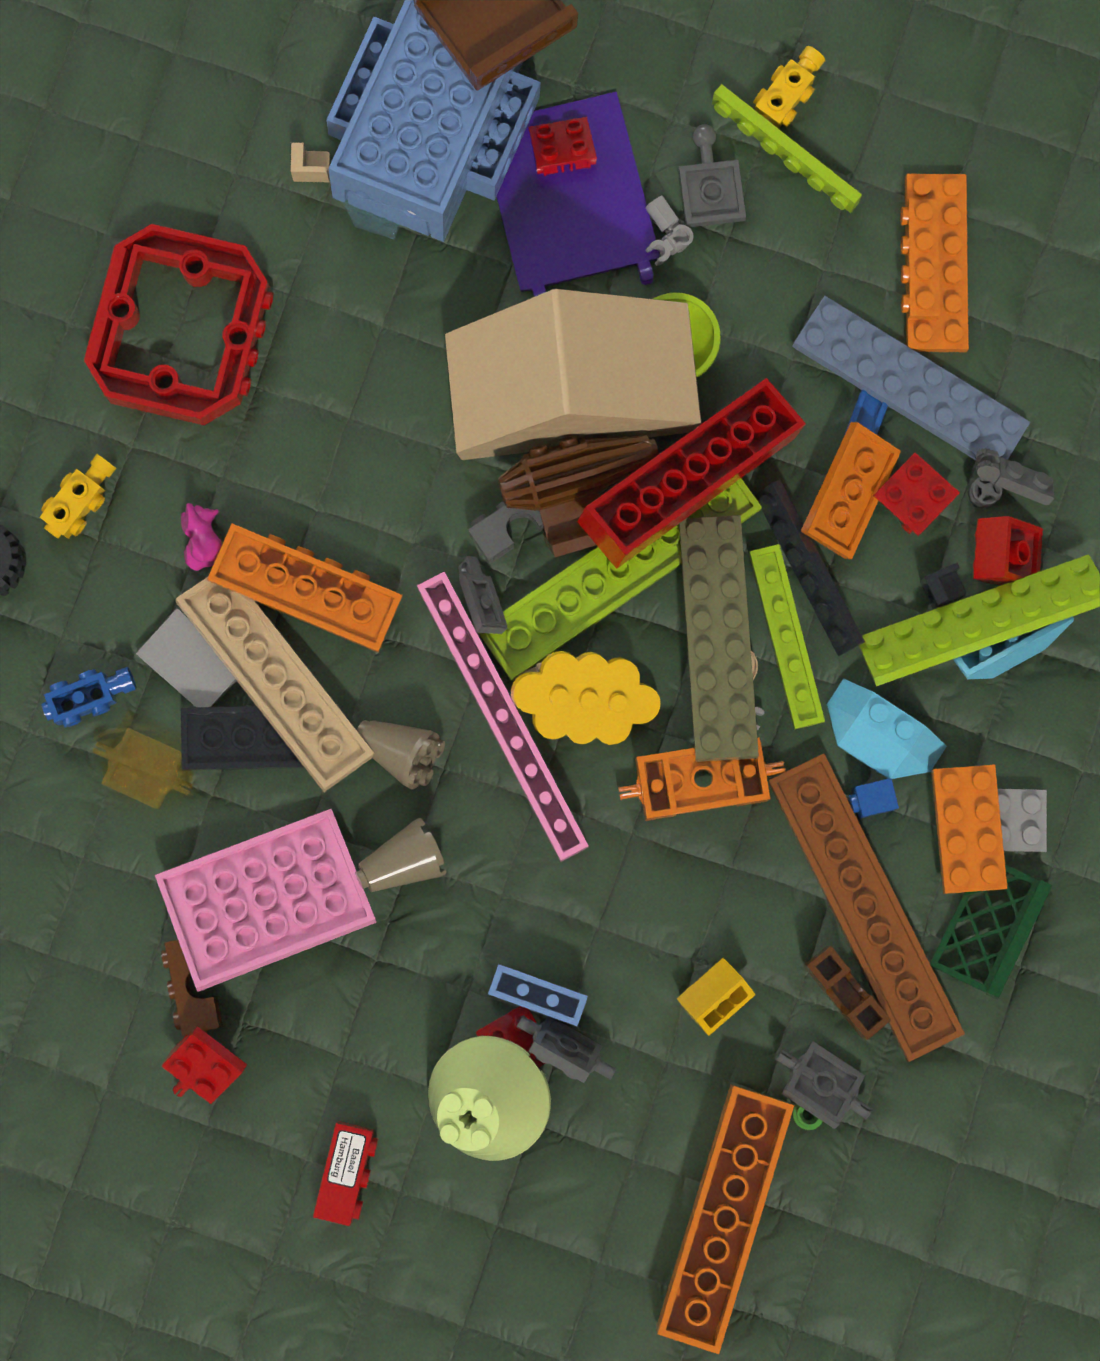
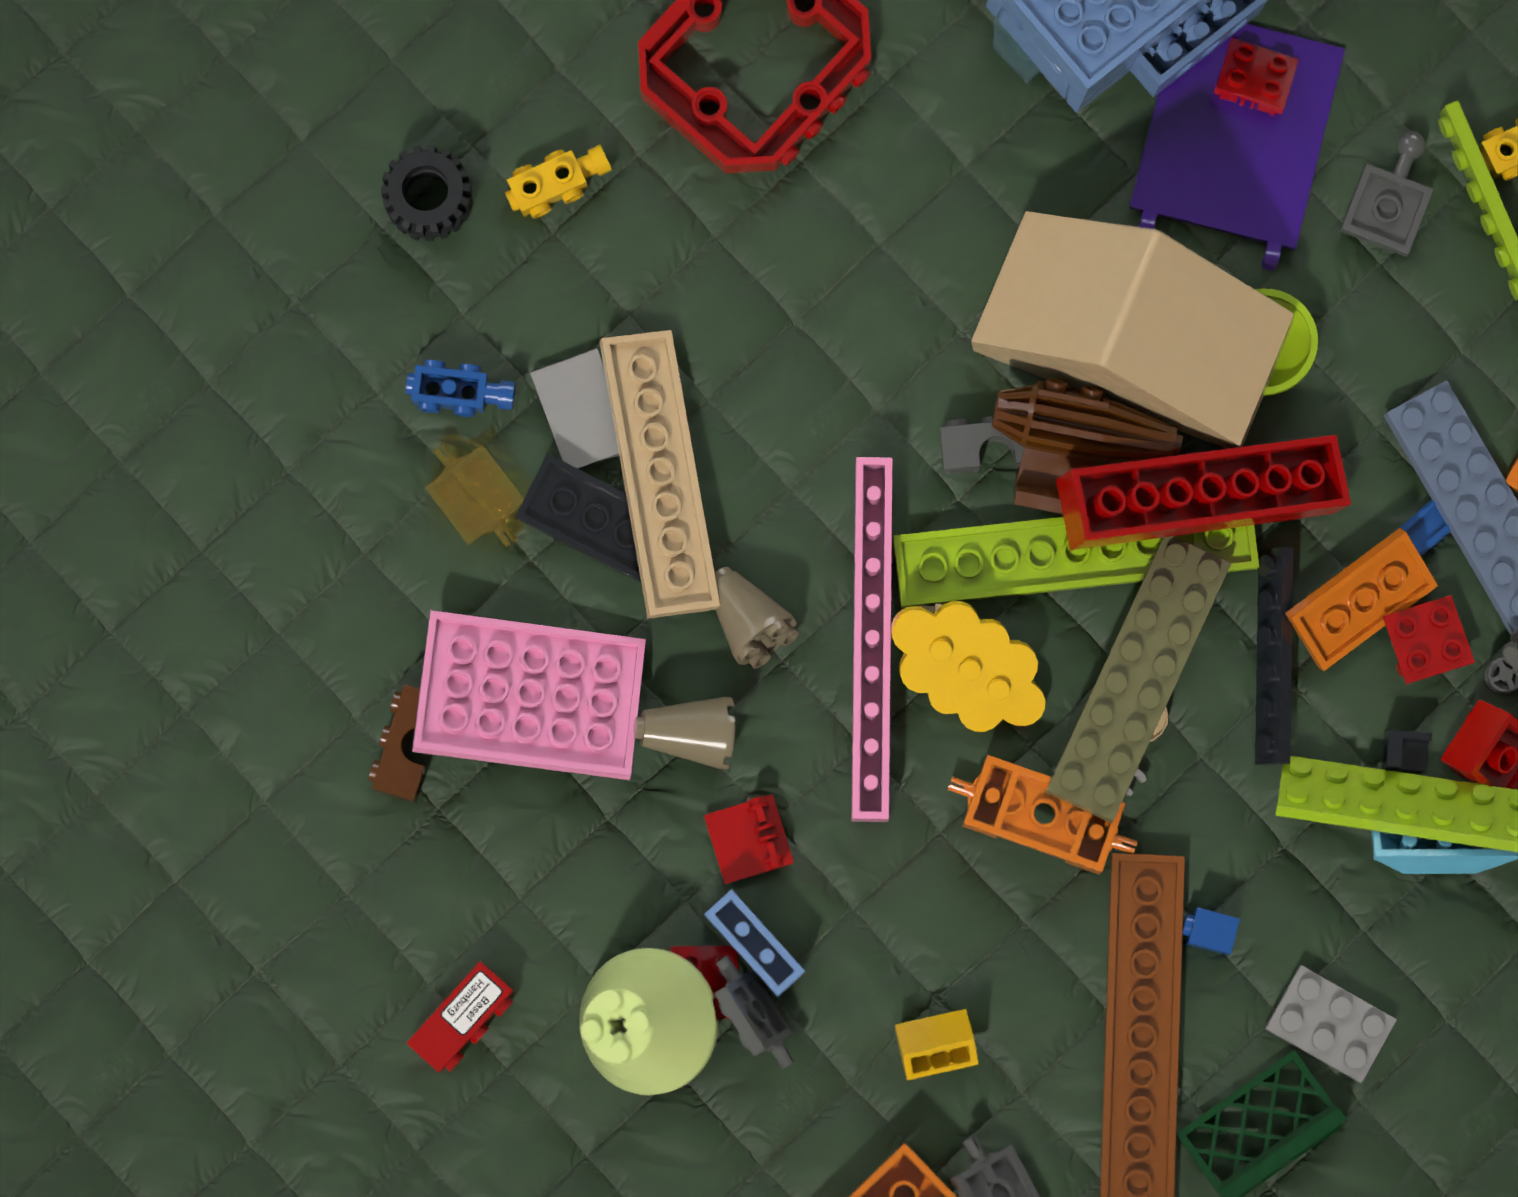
camera: 30 degrees right, 0 degrees up
red plate [162,1026,247,1104] -> none
dark pink animal [181,503,222,571] -> none
orange plate [207,523,402,653] -> none
dark grey hinge [458,556,507,634] -> none
light grey bar [645,195,693,266] -> none
lime plate [749,544,825,730] -> none
reddish brown arch [803,946,891,1040] -> none
medium azure wedge [826,679,947,779] -> none
orange plate [931,765,1007,894] -> none
none -> red hinge [704,794,794,885]

